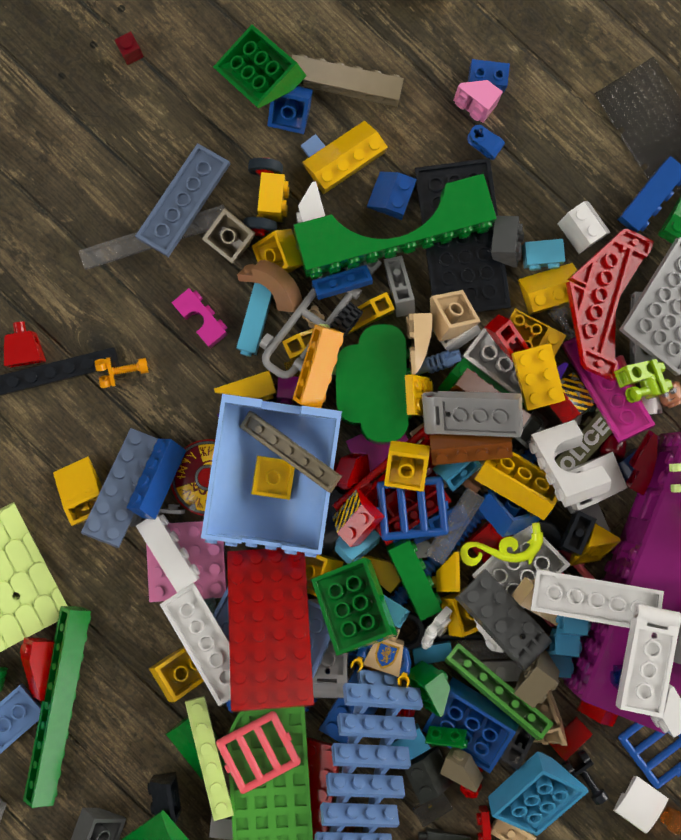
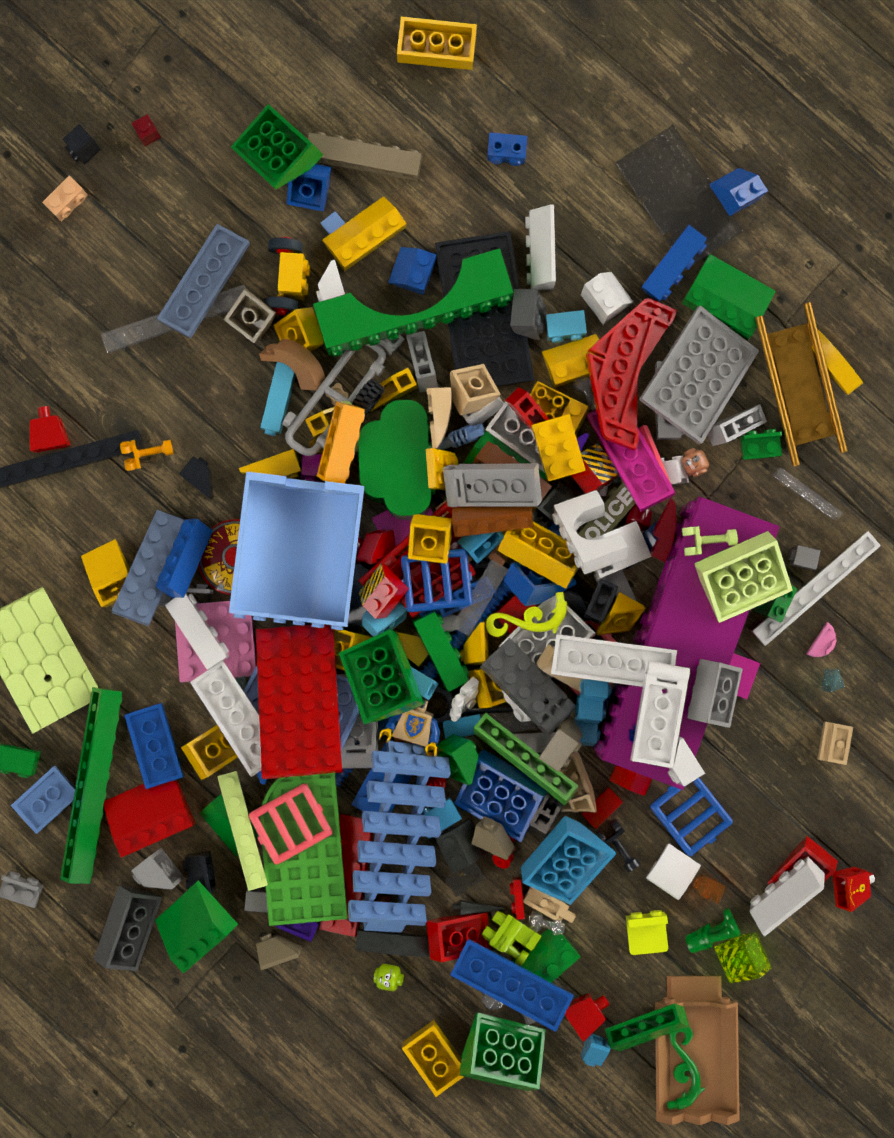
camera: 10 degrees right, 0 degrees up
red slope [20,638,55,701] -> none
dark pink arch [171,288,228,349] -> none
dark tan tile [240,411,342,493] -> none
yellow plate [251,456,295,500] -> none
blue plate [312,265,373,300] -> none
green hinge [425,726,468,750] -> none
bright pink slope [453,80,503,123] -> none
blue piece [467,125,505,160] -> none
lime hips [614,359,673,403] -> none
none -> light nougat brick [42,175,88,222]
none -> black brick [62,124,101,165]
none -> red slope [103,780,196,858]
none -> blue plate [124,703,184,789]
none -> light grey slope [132,848,185,889]
none -> black slope [179,456,214,500]
none -> white slope [525,205,556,290]

